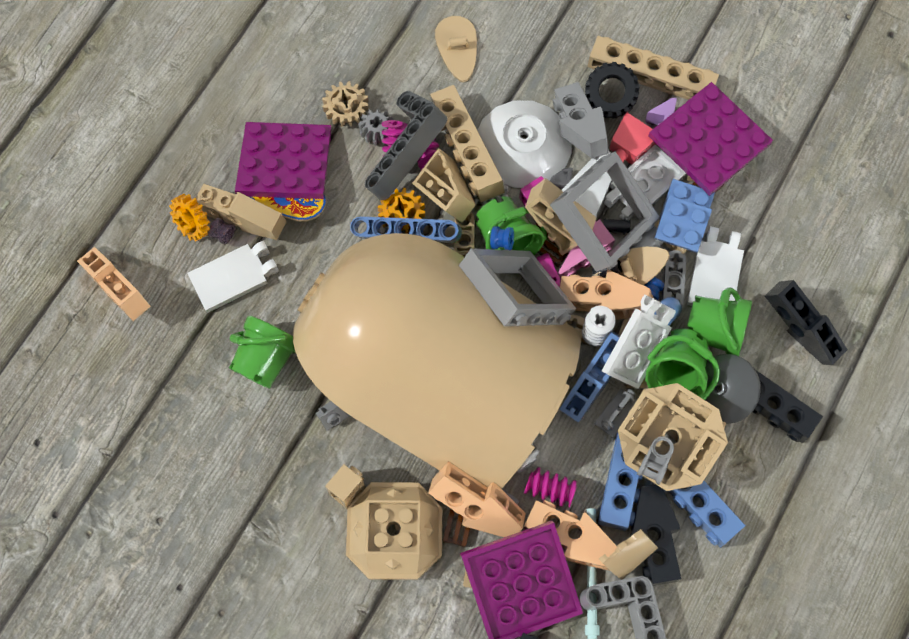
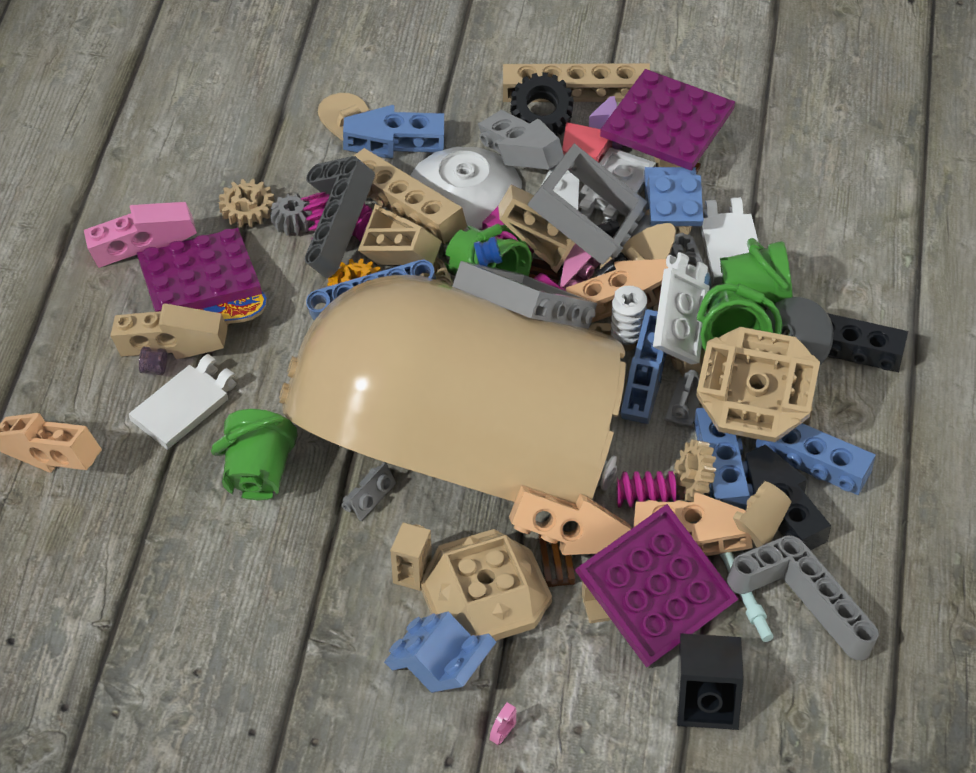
camera: 20 degrees left, 20 degrees down
light orange gear [169,193,210,242] -> none
light grey piece [637,436,674,485] -> none
black brick [765,280,848,365] -> none
none -> bright pink brick [84,202,197,268]
none -> medium blue brick [343,105,444,158]
none -> medium blue bracket [384,611,496,693]
none -> tan gear [674,439,716,502]

